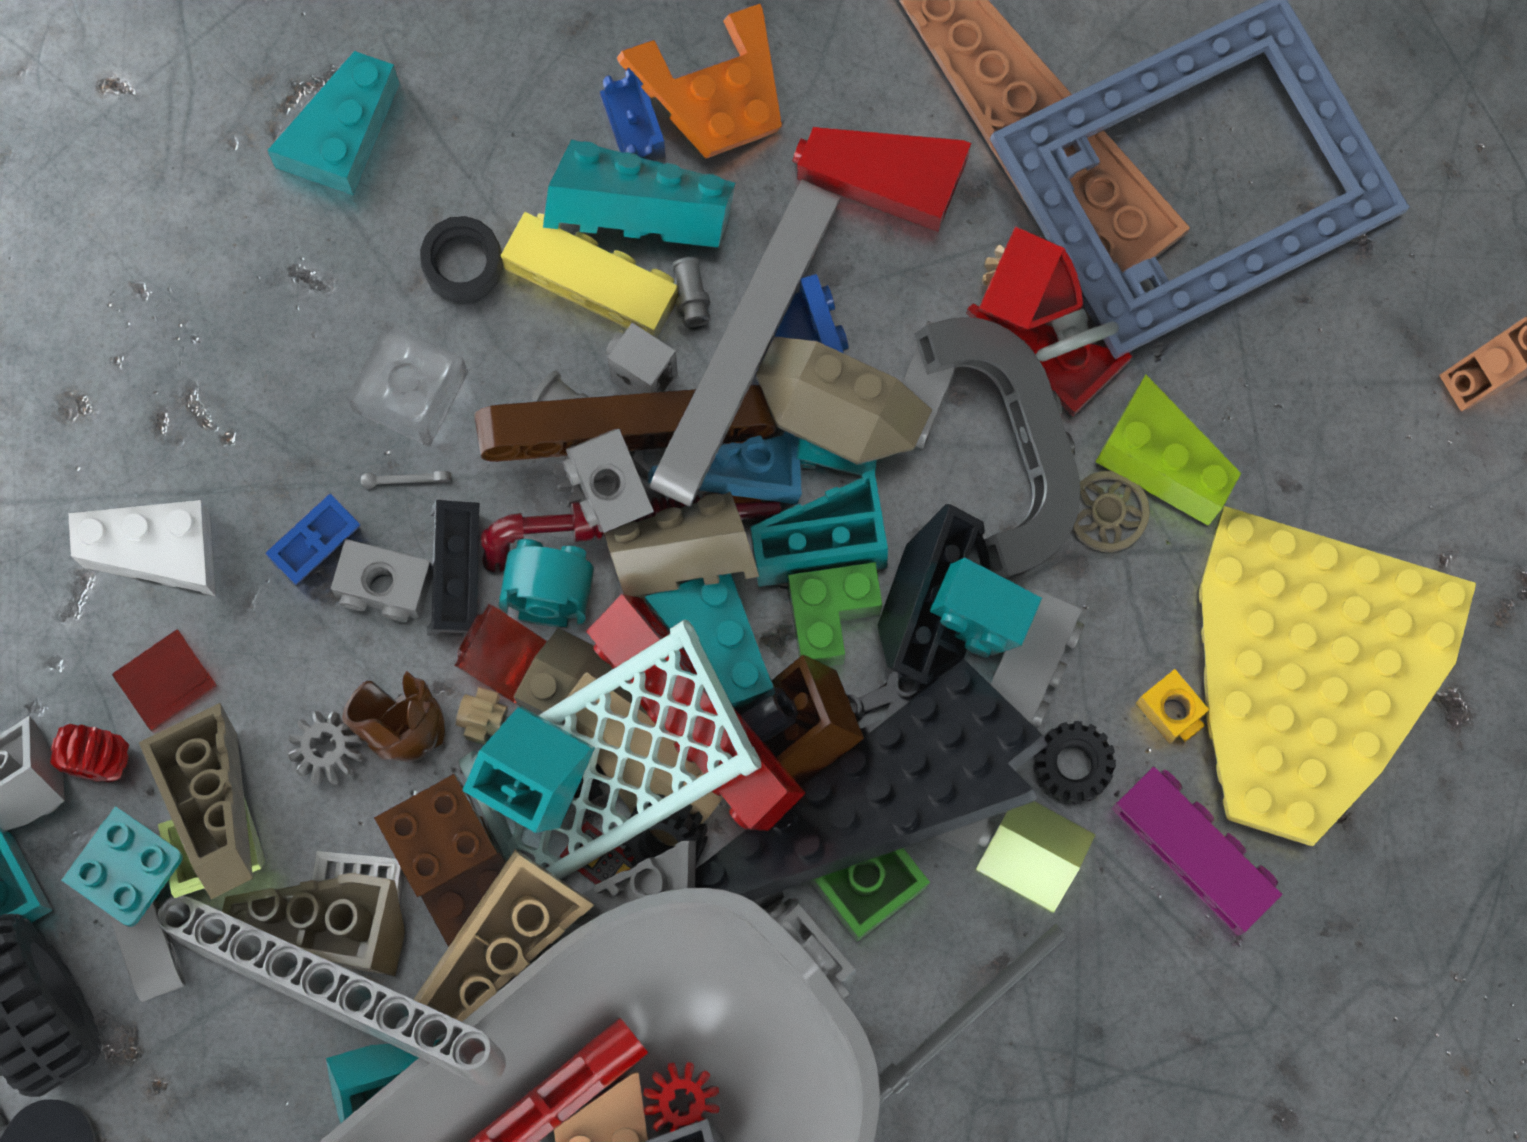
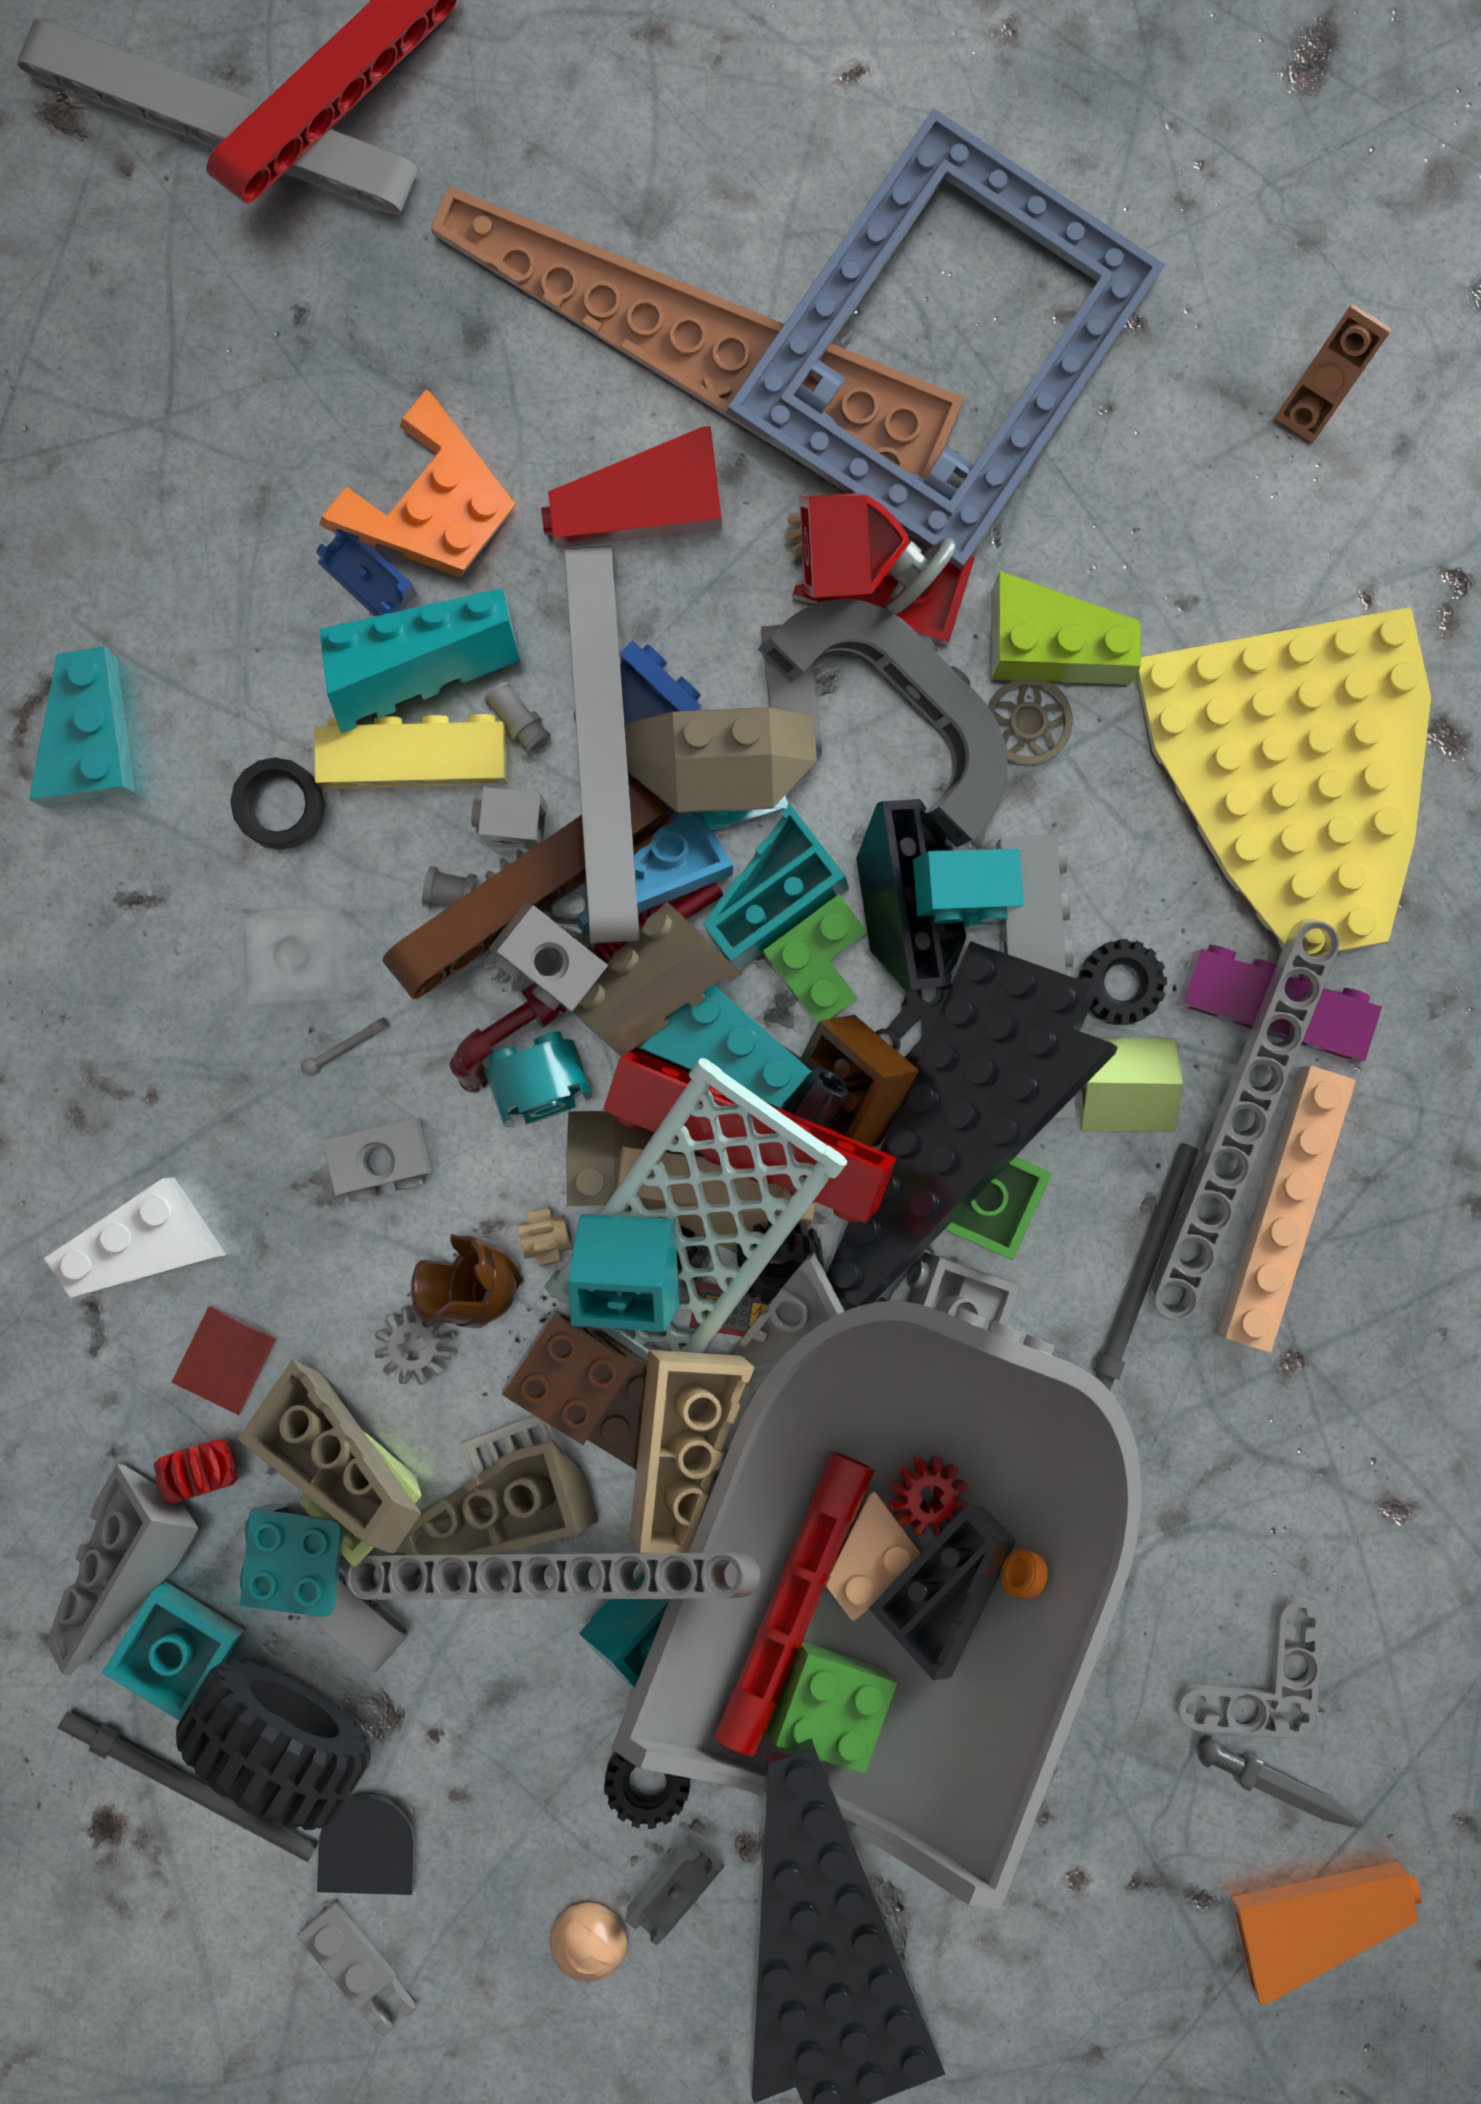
camera: 25 degrees left, 10 degrees up
blue hinge [265,493,361,586] -> none
black container [427,500,480,638] -> none
clear red piece [454,604,547,704] -> none
yellow brick [1136,669,1209,744] -> none
none -> light grey beam [1150,918,1340,1321]
none -> light nougat brick [1216,1066,1356,1353]

